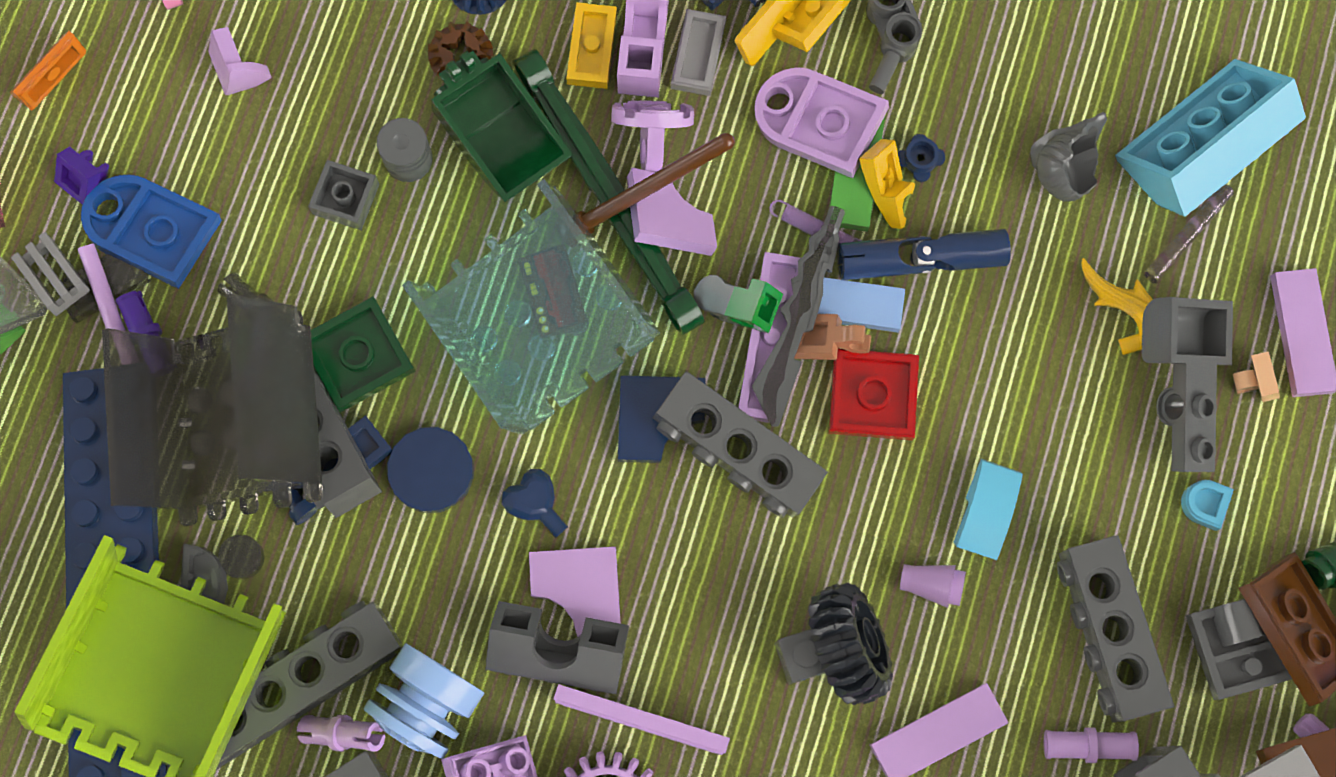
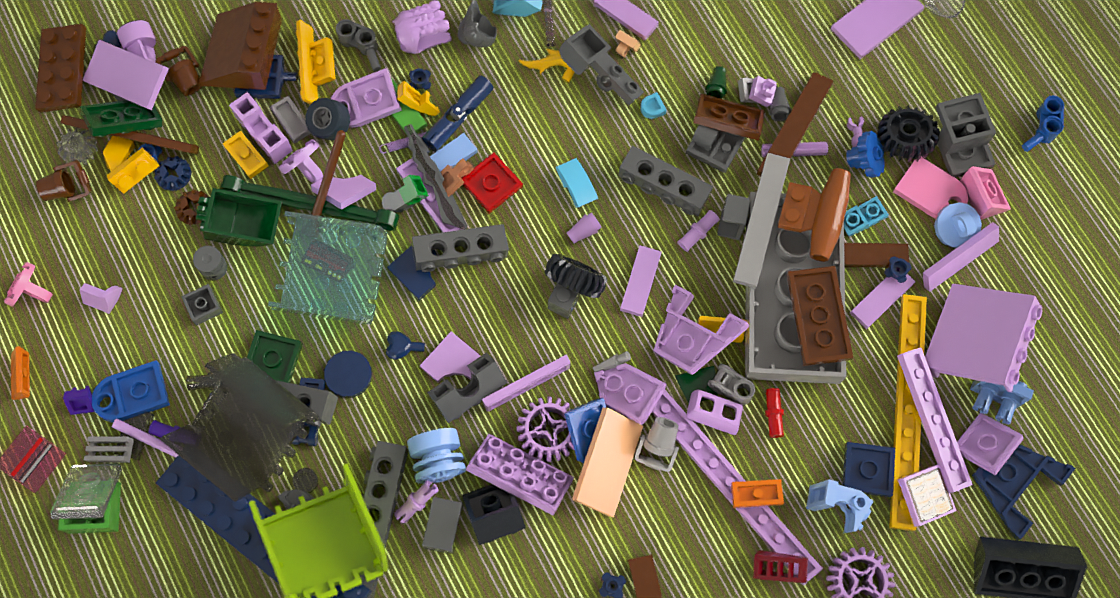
camera: 45 degrees left, 5 degrees down
none -> black wheel [306,98,350,140]
none -> lavender piece [392,0,452,54]

